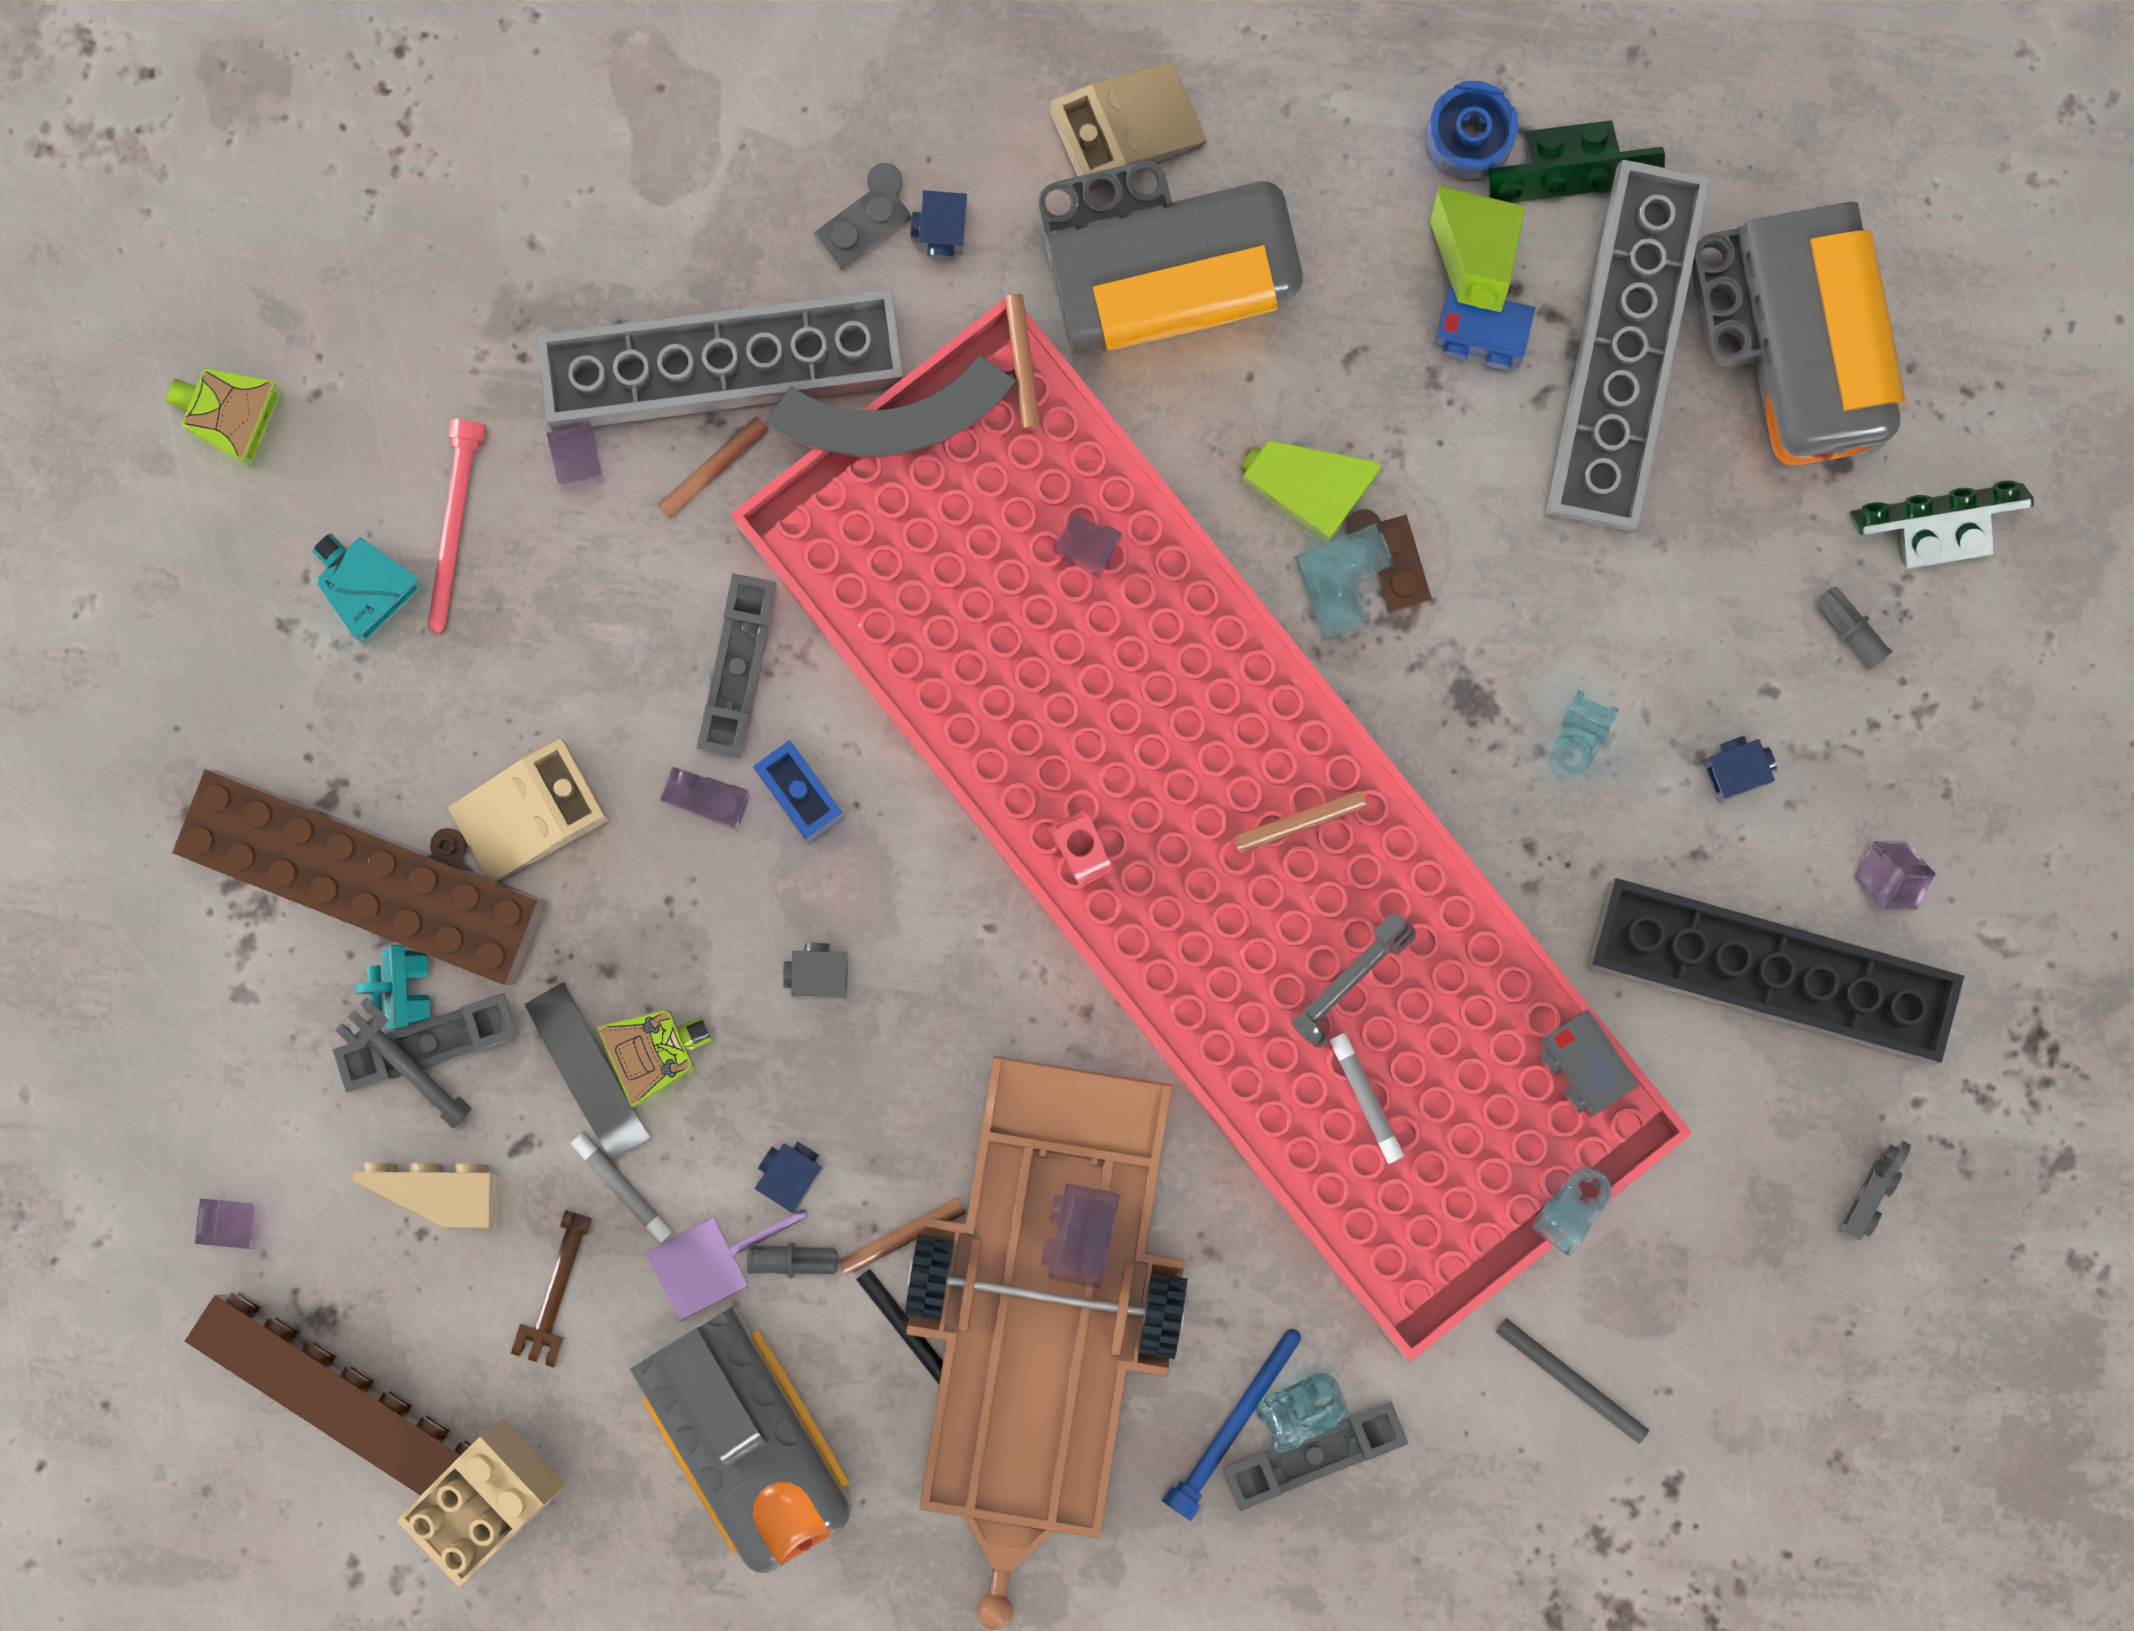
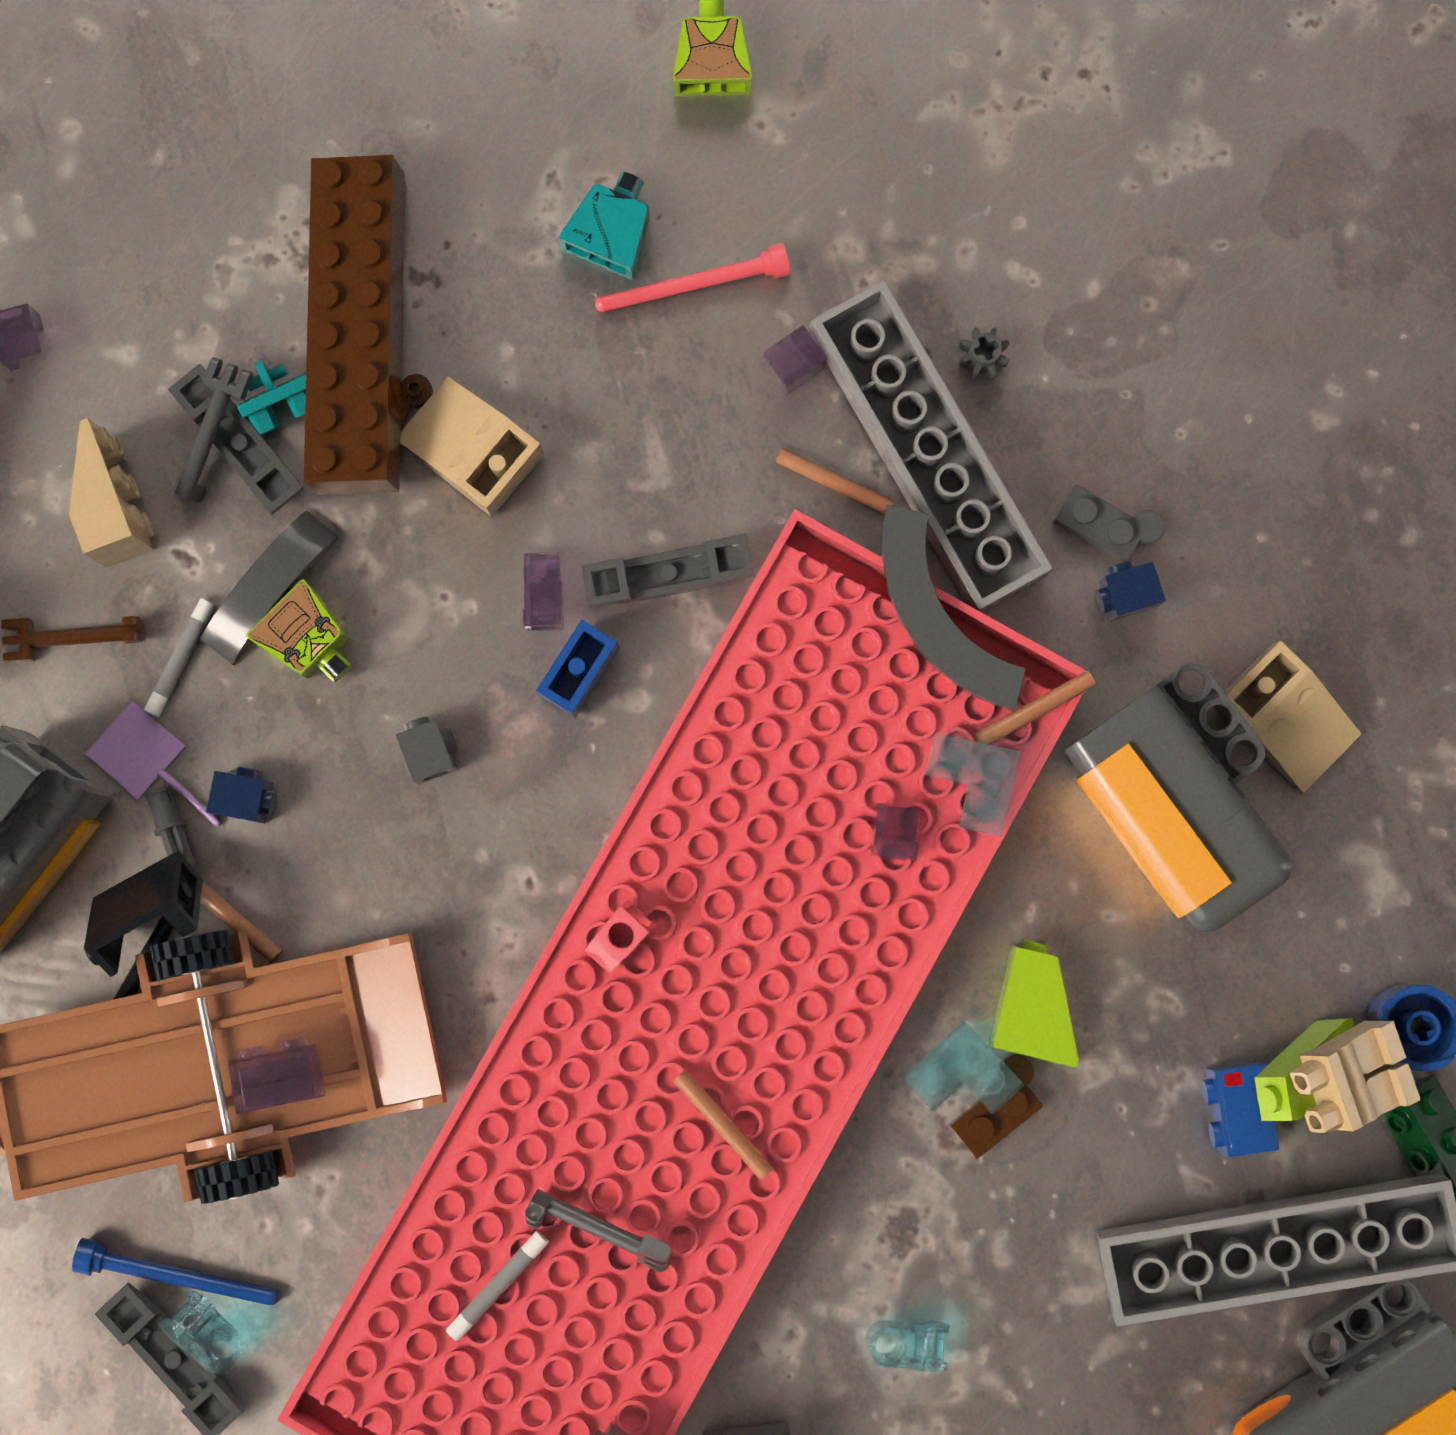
camera: 75 degrees right, 0 degrees up
none -> black panel [83,851,203,977]
none -> clear light blue plate [926,732,1021,837]
none -> dark grey gear [959,327,1009,380]
none -> tan hips [1290,1021,1421,1133]

